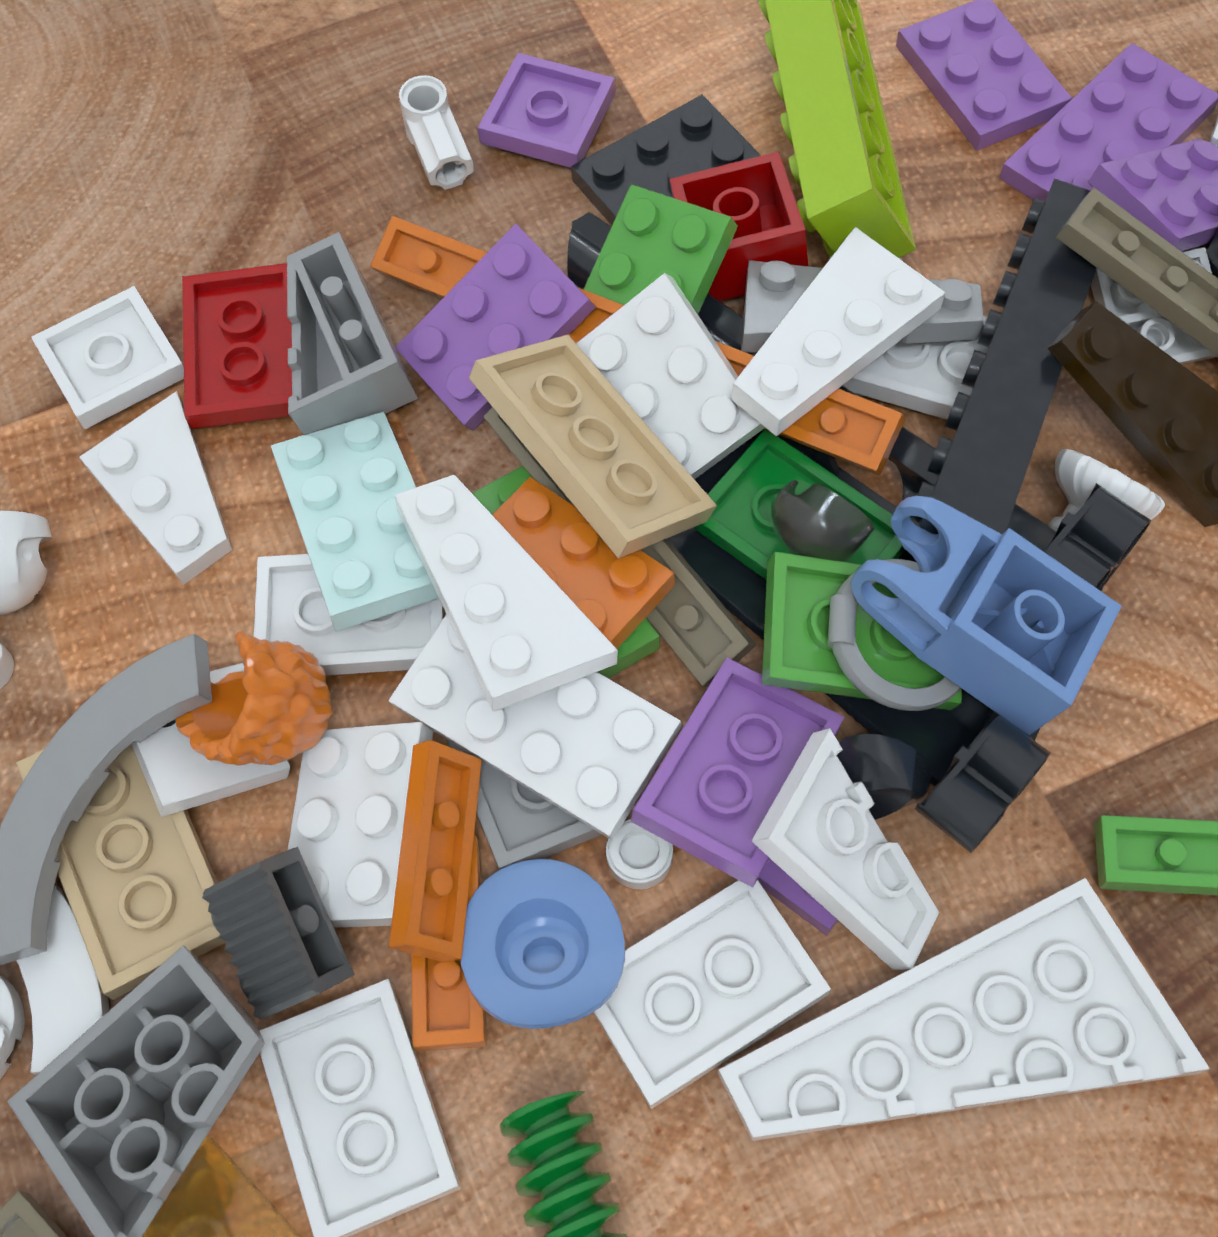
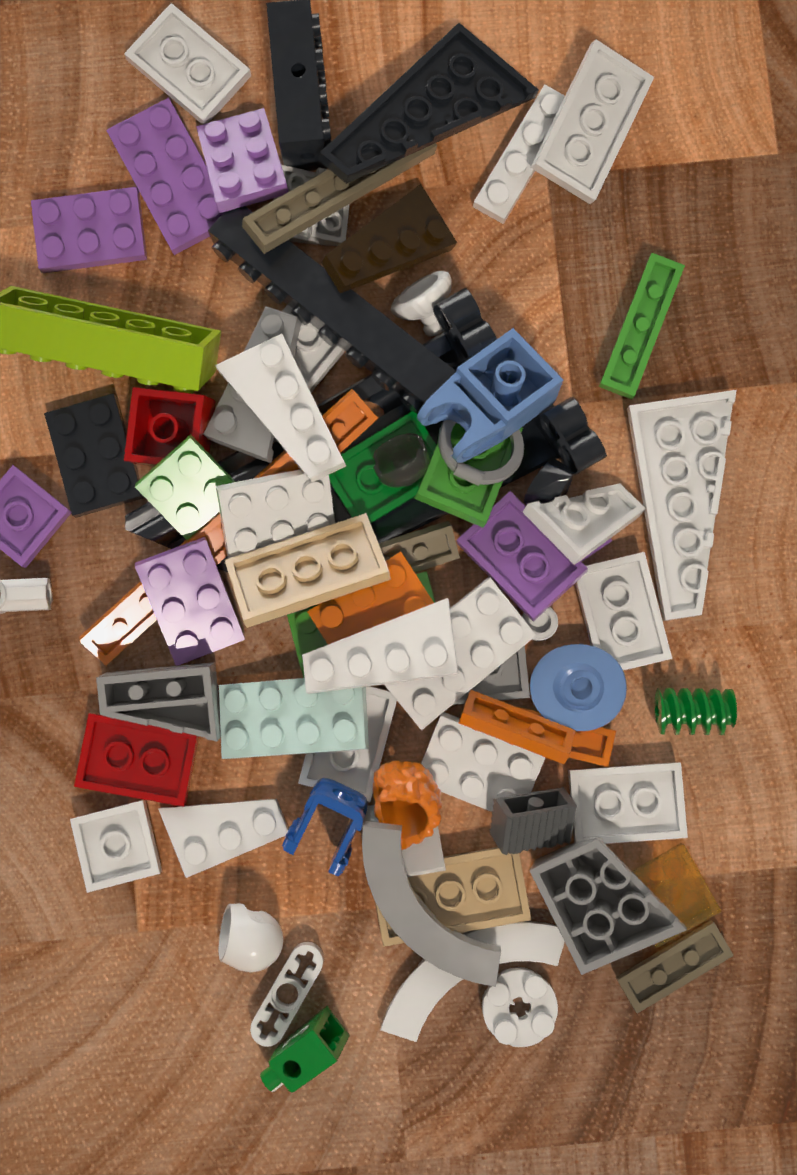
camera: 75 degrees left, 20 degrees up
none -> blue piece [282,778,368,876]

